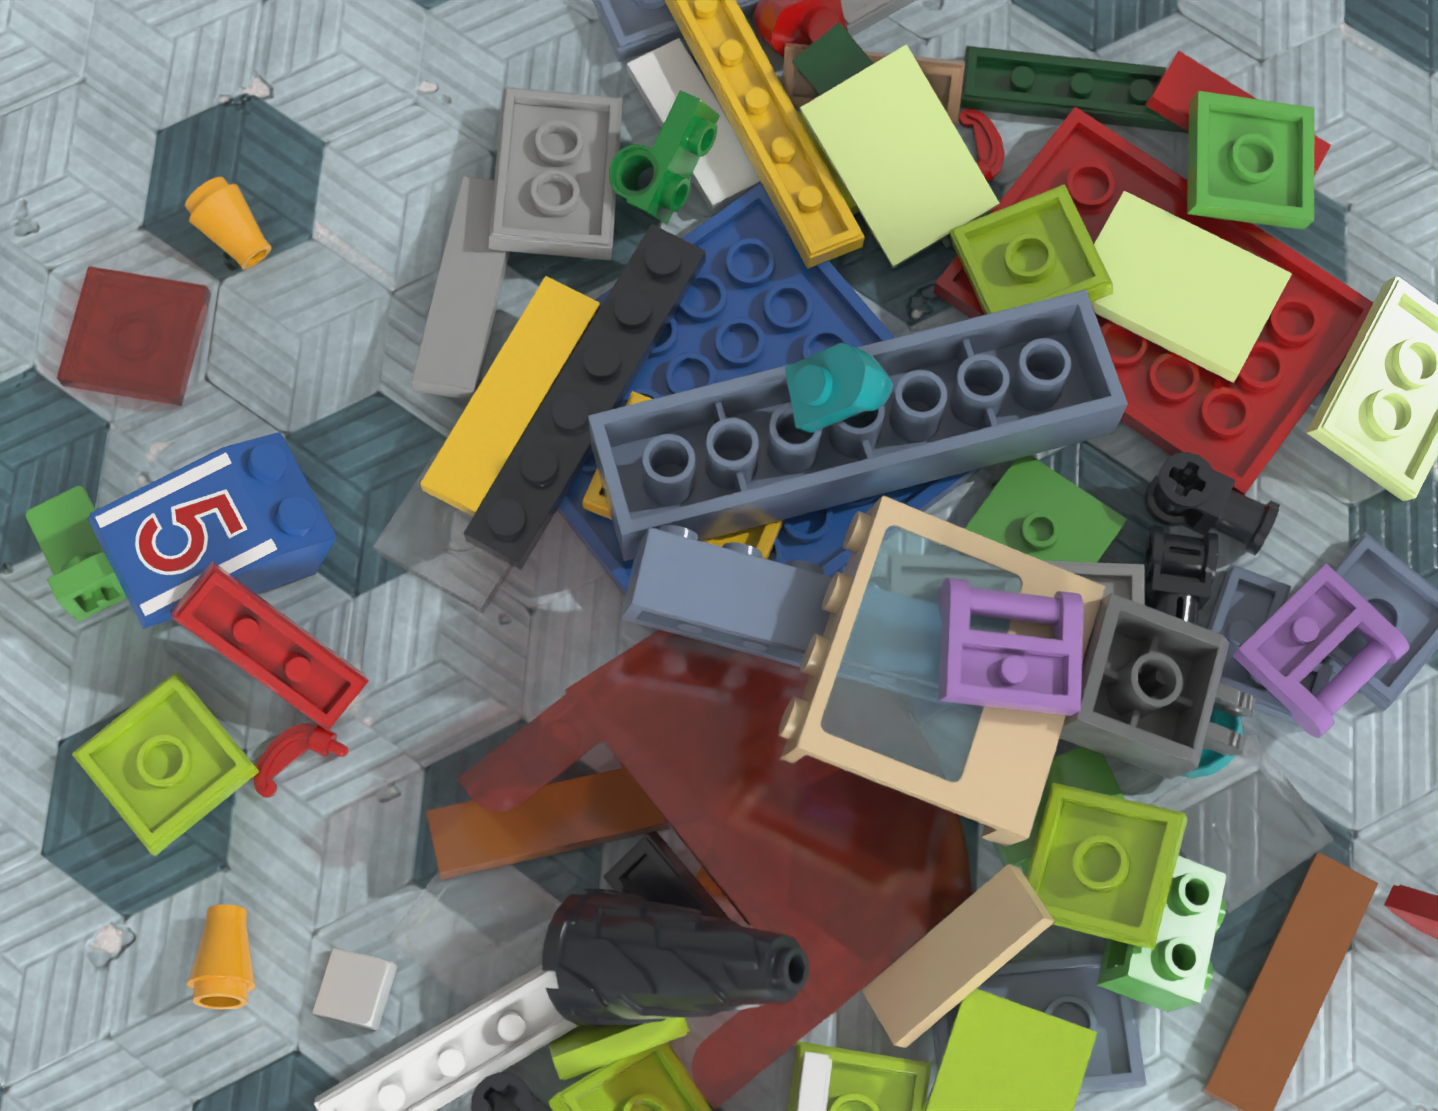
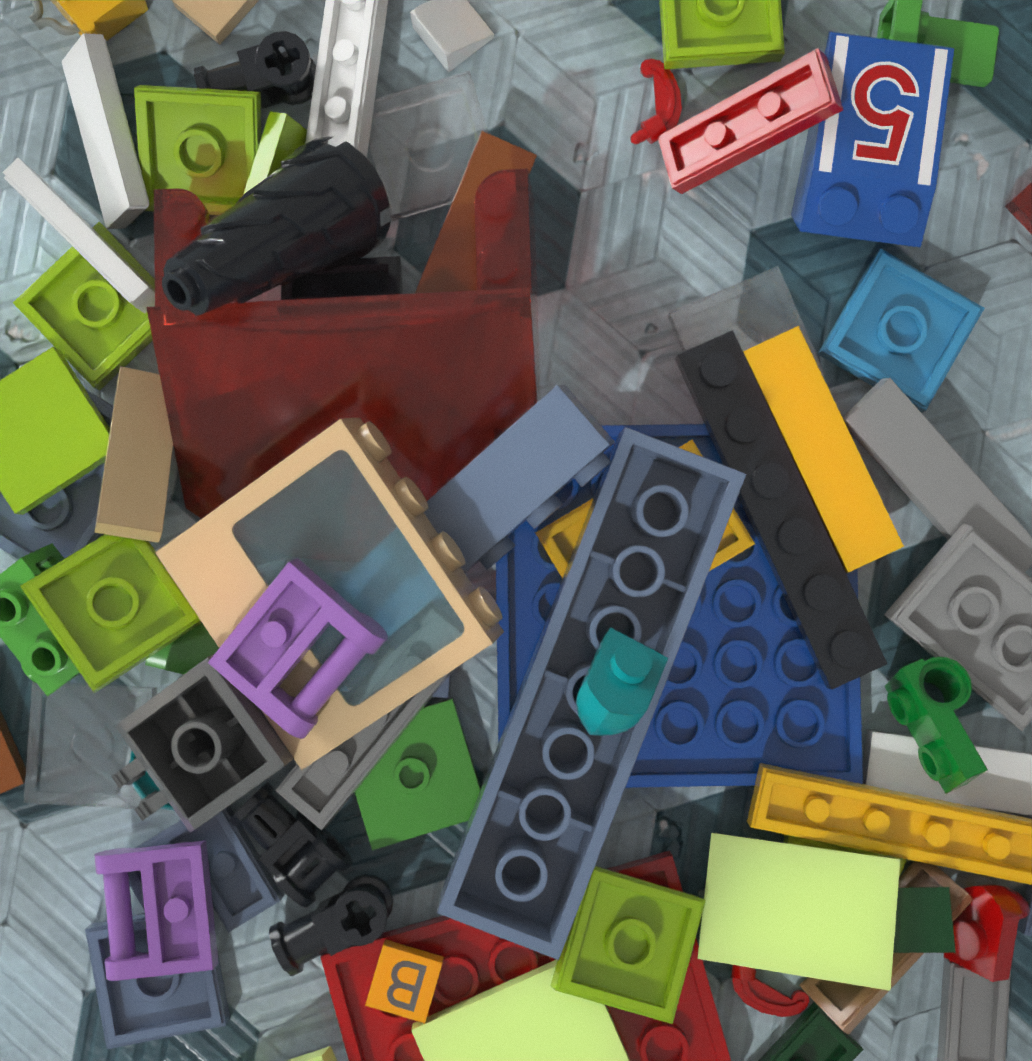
camera: 125 degrees right, 15 degrees up
none -> light orange tile [365,939,444,1023]
none -> dark azure plate [817,249,985,413]

